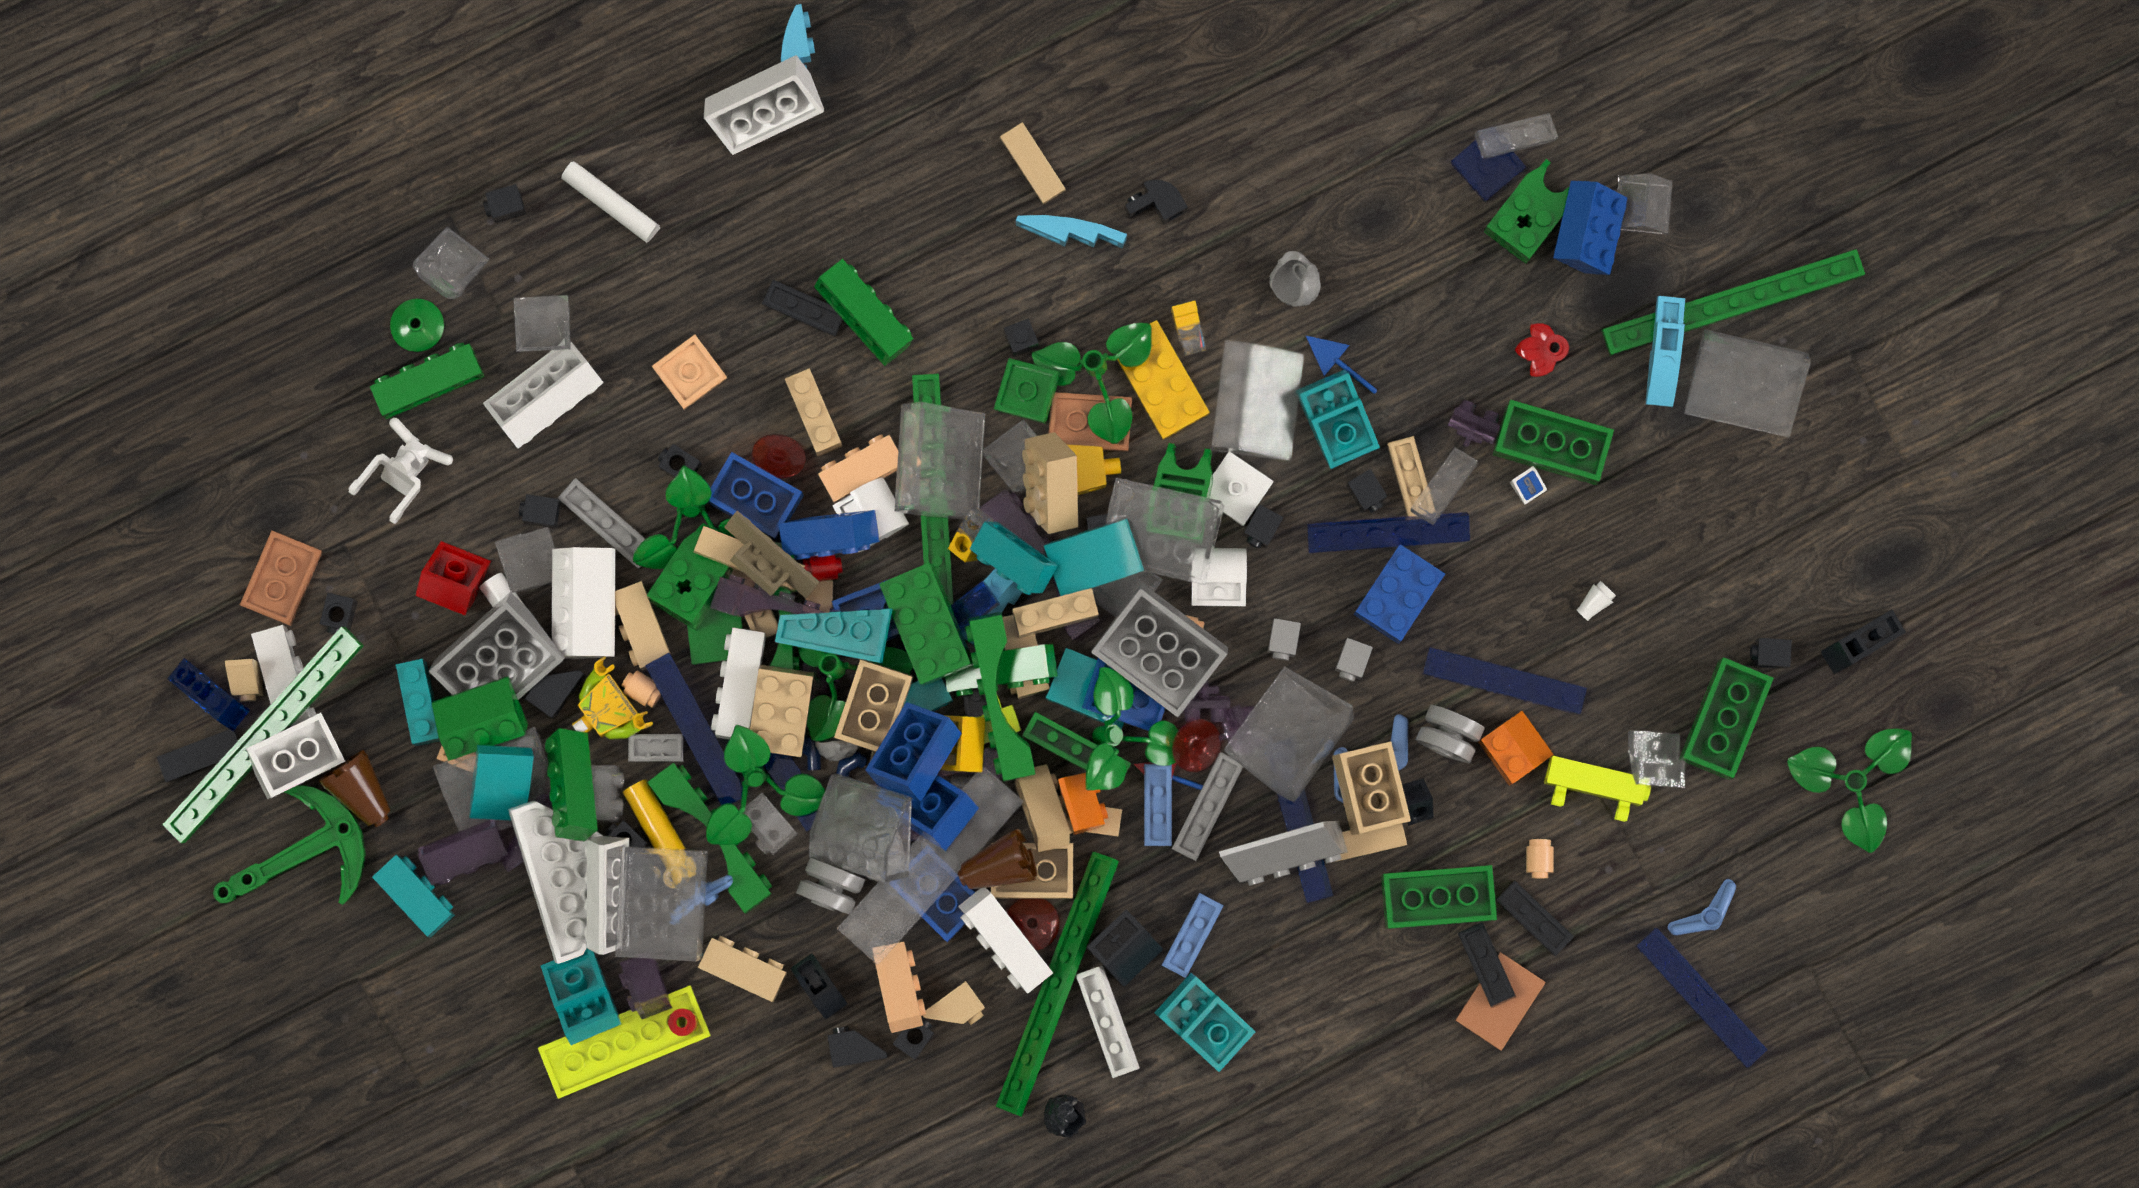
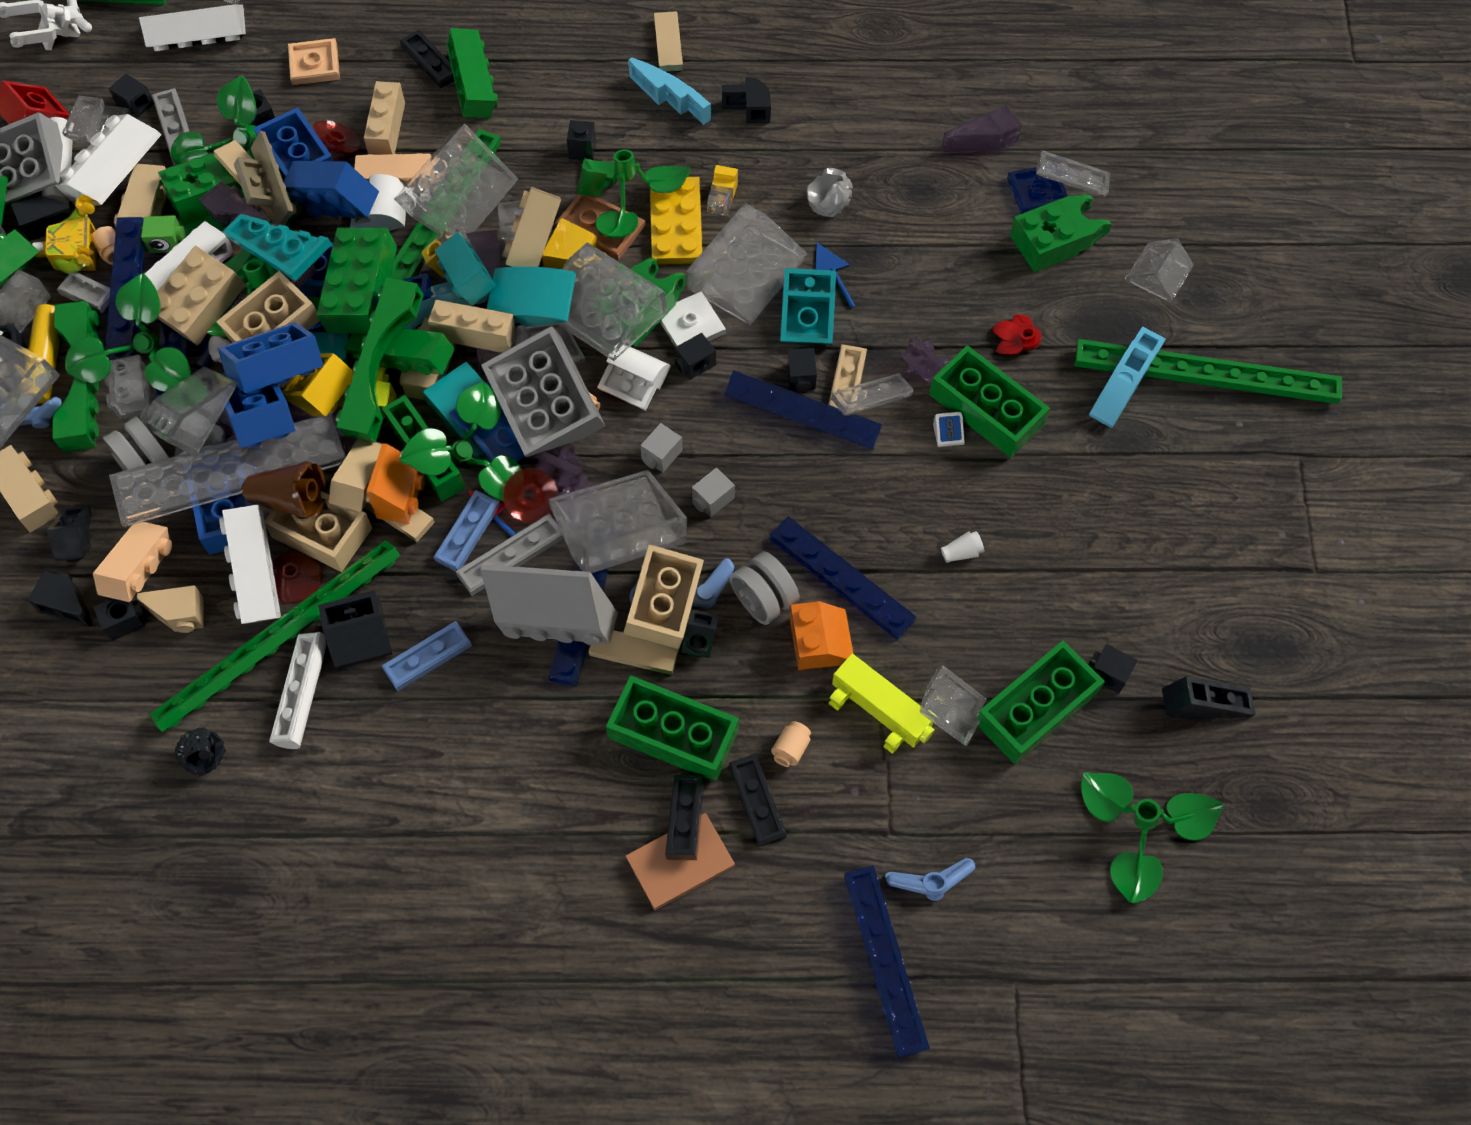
camera: 30 degrees right, 20 degrees down
red brick [802,554,843,582] -> none
green tile [994,358,1061,424] -> none
teal slope [1154,973,1255,1072] -> none
blue brick [1353,544,1445,644] -> none
blue brick [1553,181,1627,275] -> none
clear slope [1684,329,1810,437] -> none
none -> bright green brick [141,216,185,253]
none -> green tile [575,168,607,197]
none -> clear purple slope [941,105,1022,152]

